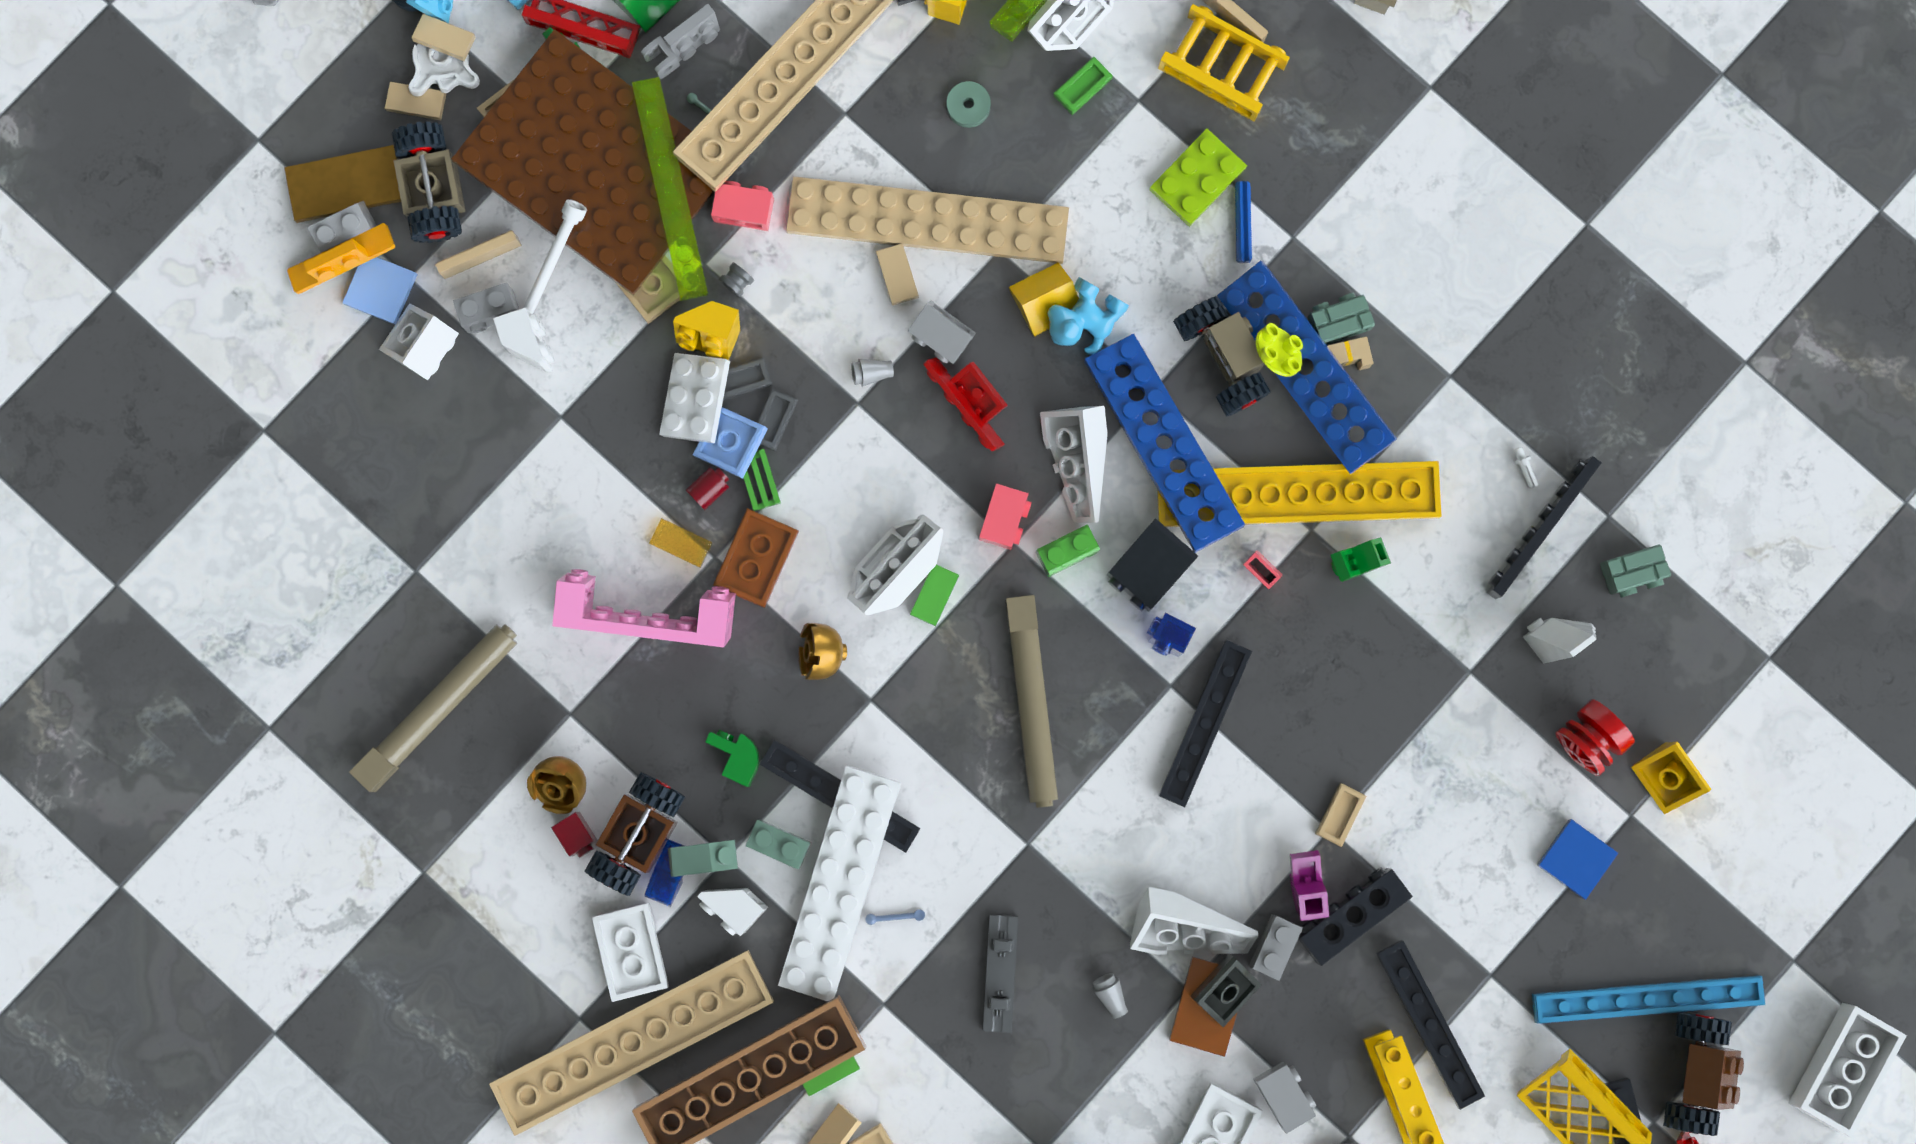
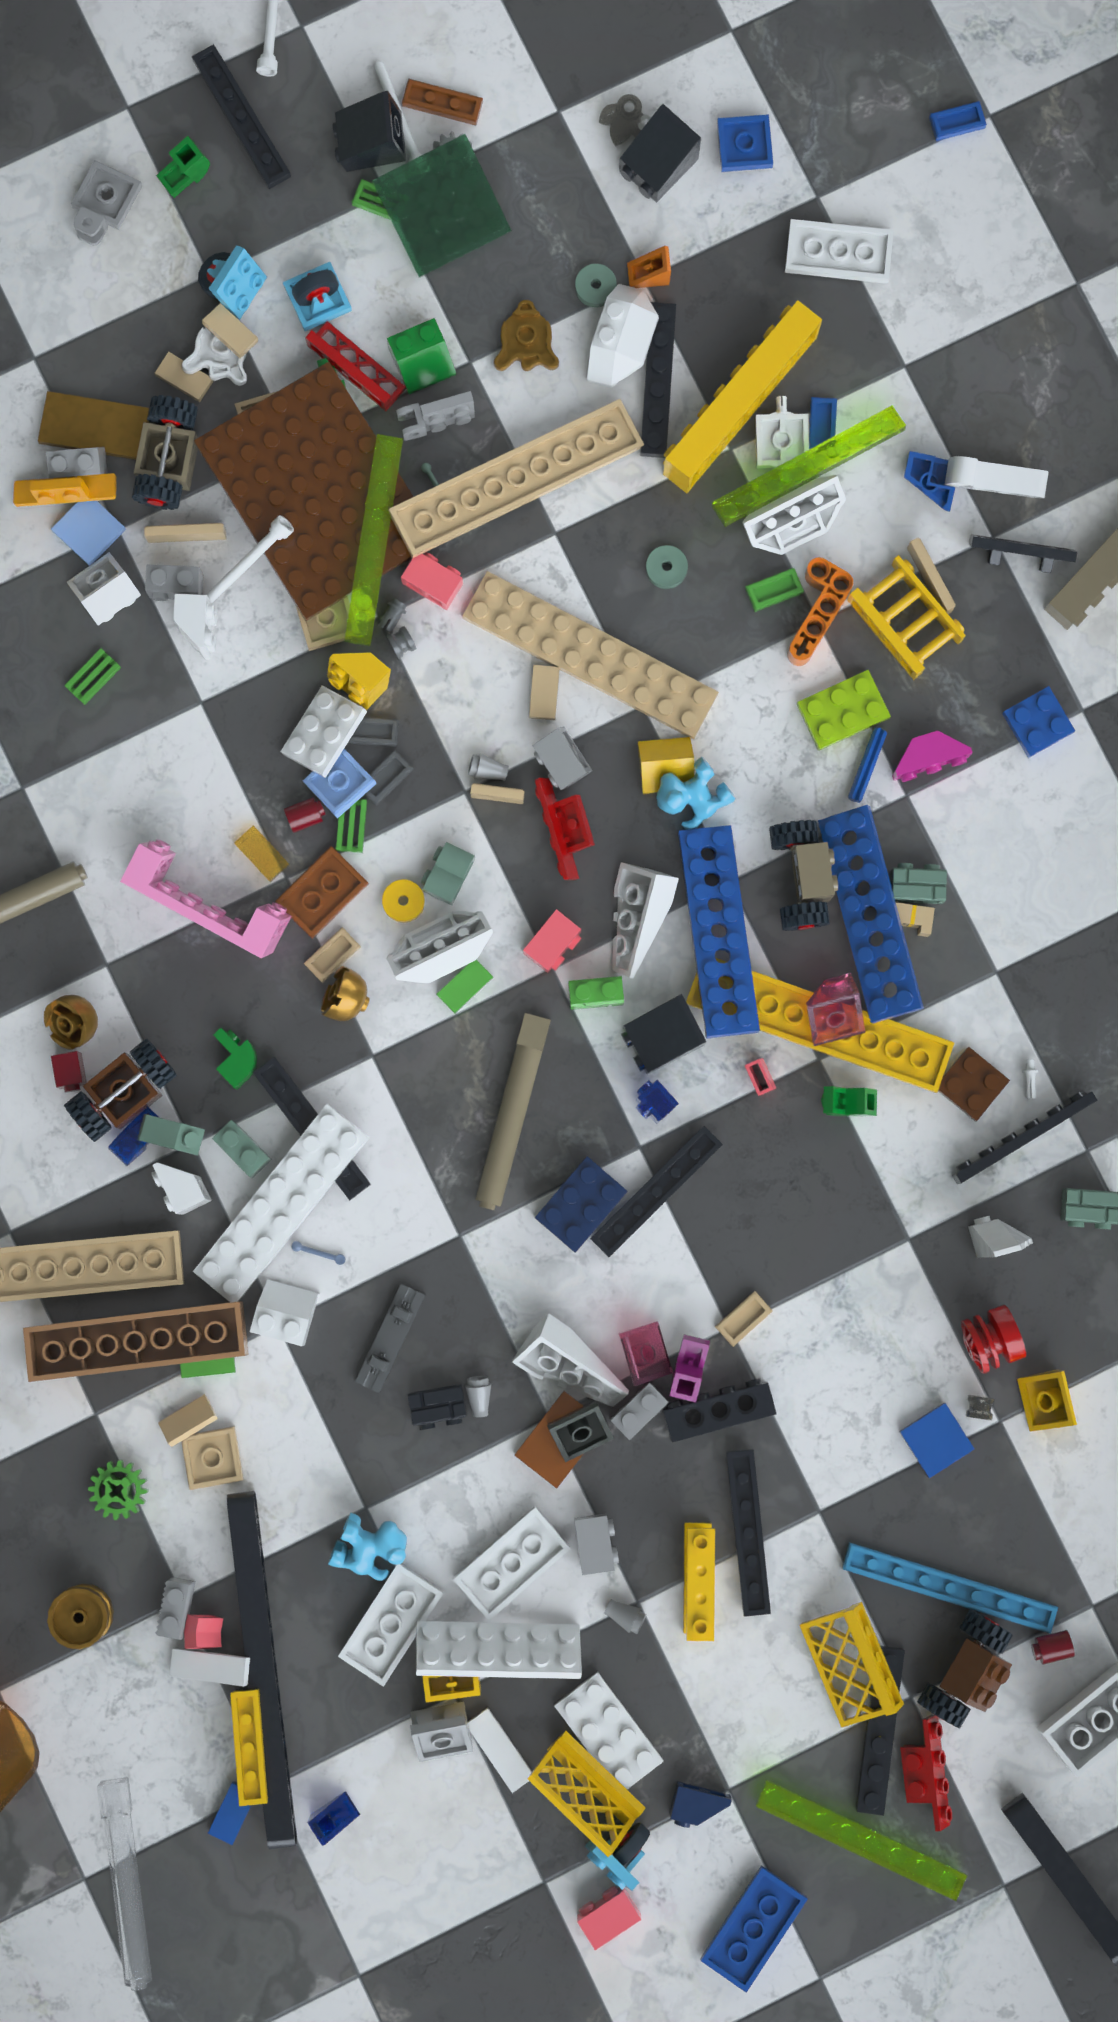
camera: 20 degrees right, 0 degrees up
white plate [592,903,669,1002] -> none
neon yellow dish [1255,323,1303,377] -> none
none -> bright green tile [64,648,121,705]
none -> white slope [250,1279,319,1346]
none -> tan tile [304,927,361,983]
none -> dark grey pin [377,598,406,634]
none -> yellow piece [382,879,425,923]
none -> black brick [408,1384,467,1430]
none -> sand green brick [421,842,475,905]
none -> tan tile [470,783,524,804]
none -> dark blue brick [535,1156,628,1253]
none -> clear pink slope [618,1321,673,1386]
none -> orange beam [787,557,853,666]
none -> clear pink slope [806,973,865,1046]
none -> dark pink slope [892,731,973,782]
none -> reddish brown plate [938,1047,1010,1122]
none -> clear smoke wheel [965,1395,995,1420]
none -> blue plate [1002,686,1075,759]
none -> dark red brick [1031,1630,1075,1665]

